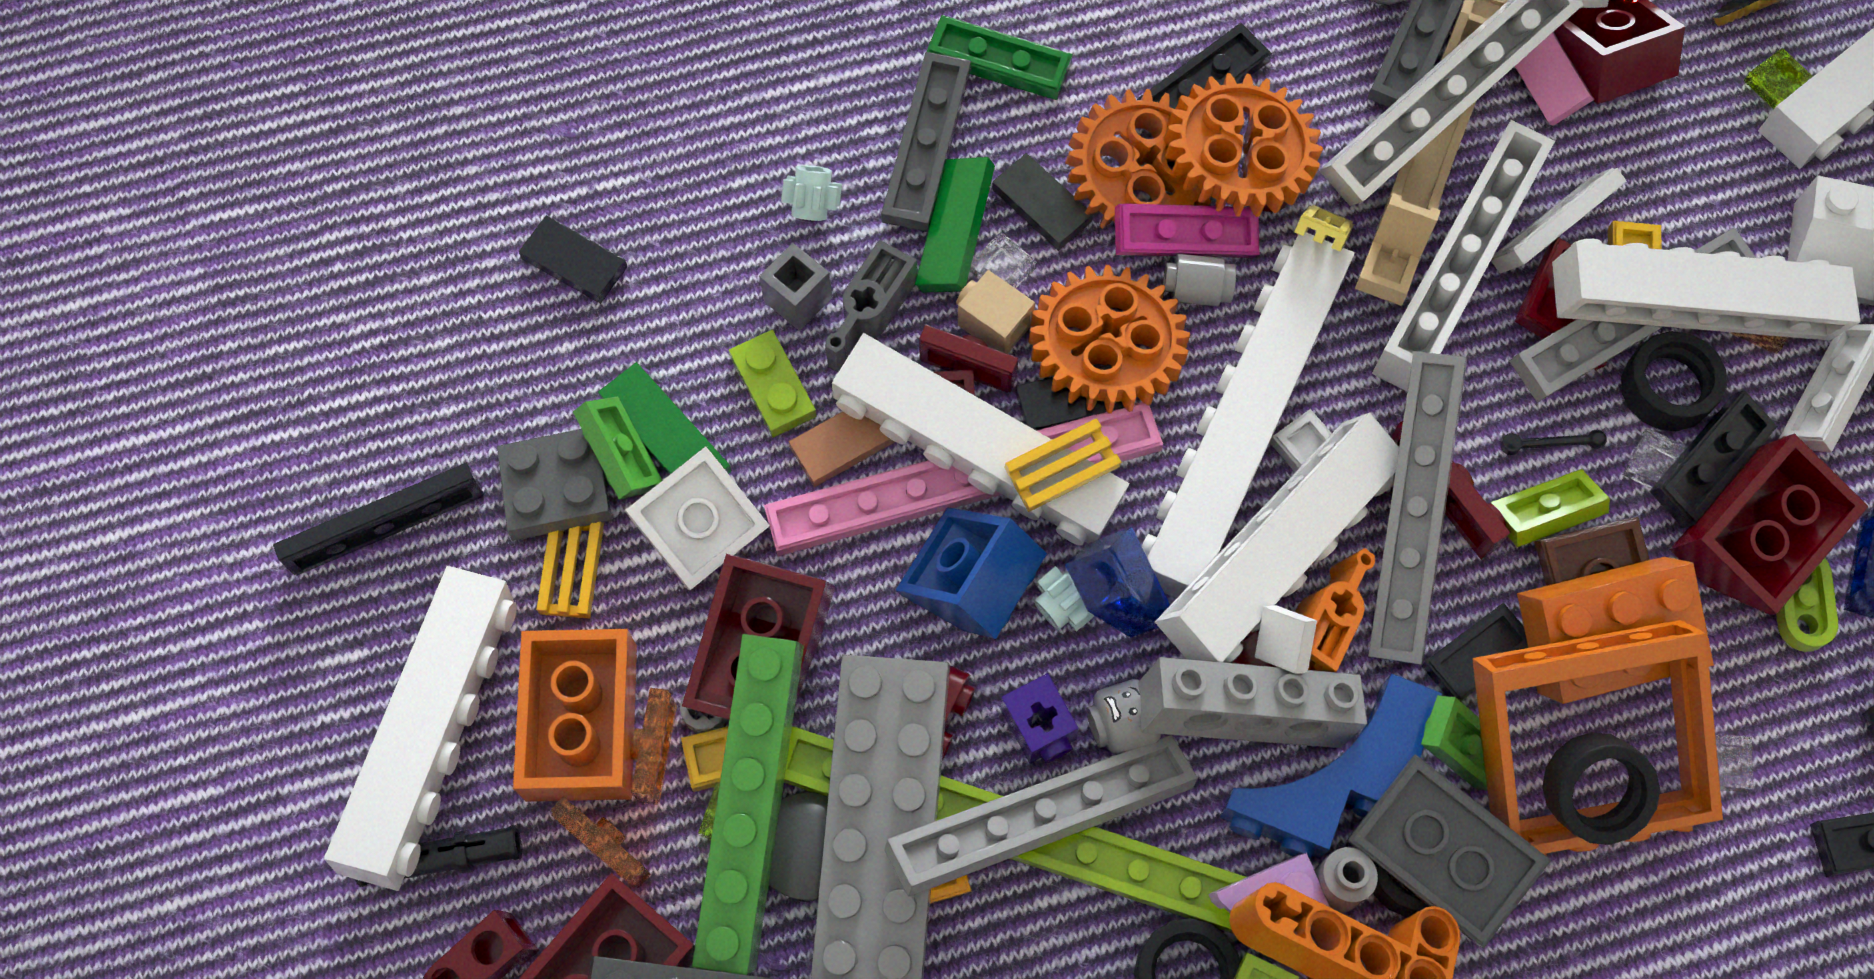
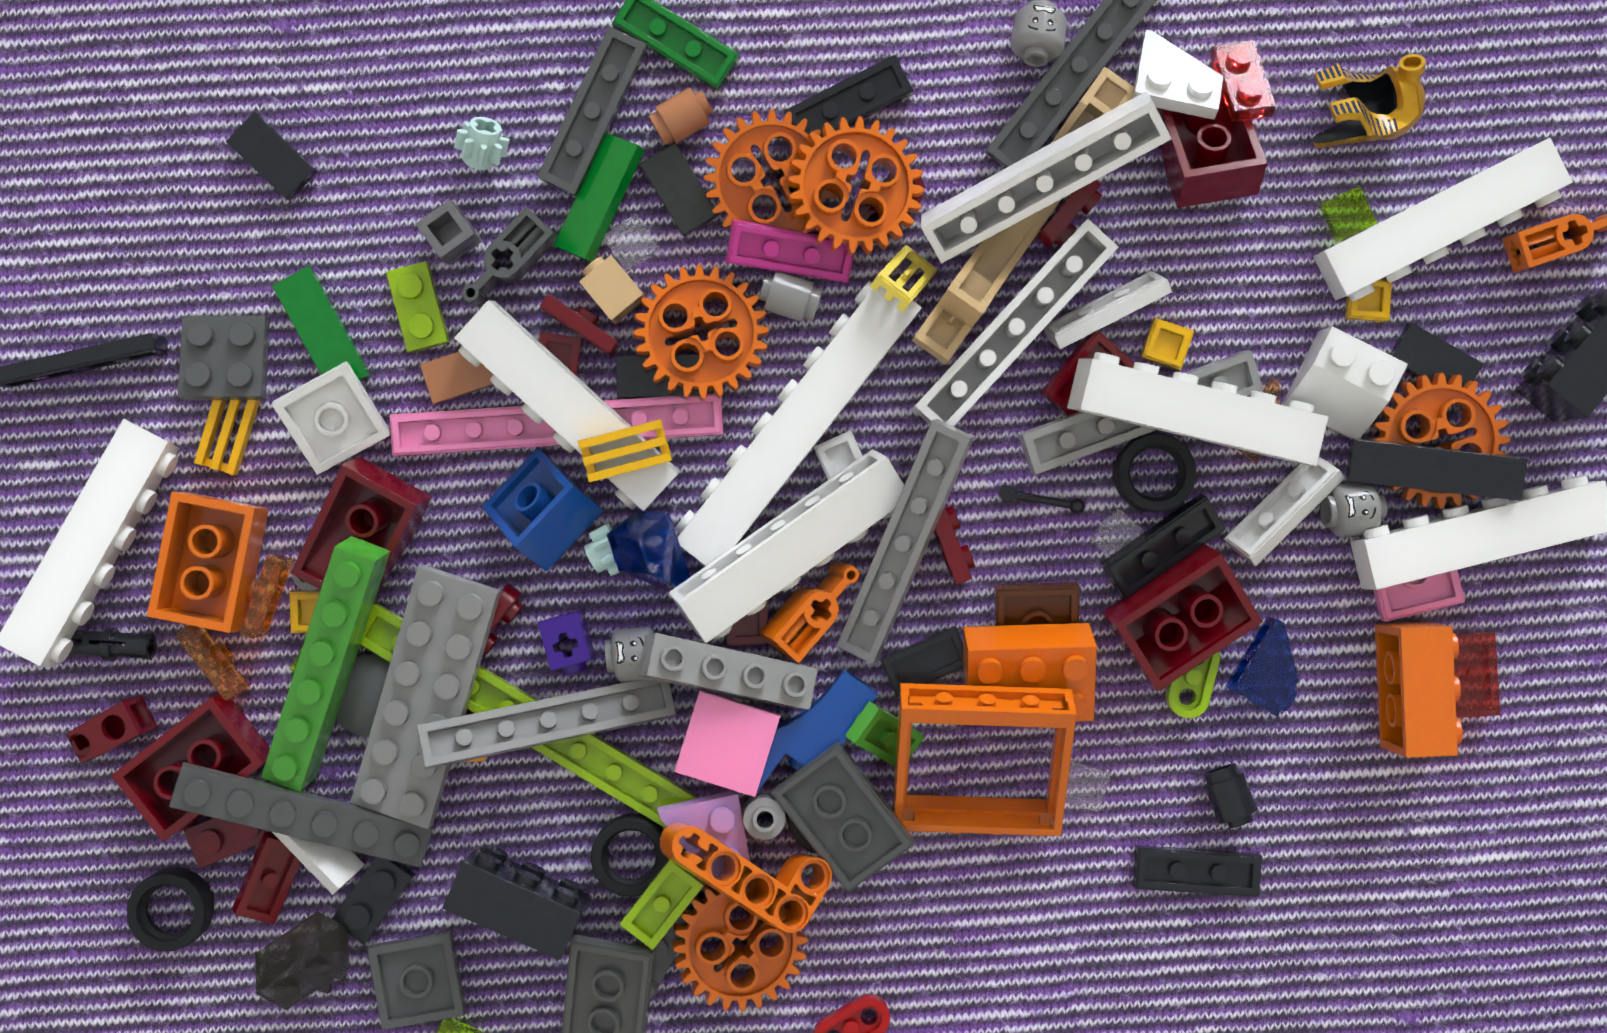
camera: 10 degrees right, 20 degrees up
bright green plate [573,396,663,500] -> none
white tile [1255,605,1317,674] -> none
lime plate [1491,469,1610,547] -> none
bright pink tile [1515,32,1595,126] -> none
black tyre [1542,732,1660,845] -> none
none -> nougat brick [648,87,713,145]
none -> bright pink tile [674,690,781,797]
none -> dark red plate [1036,180,1103,249]
none -> yellow tile [1345,279,1392,322]

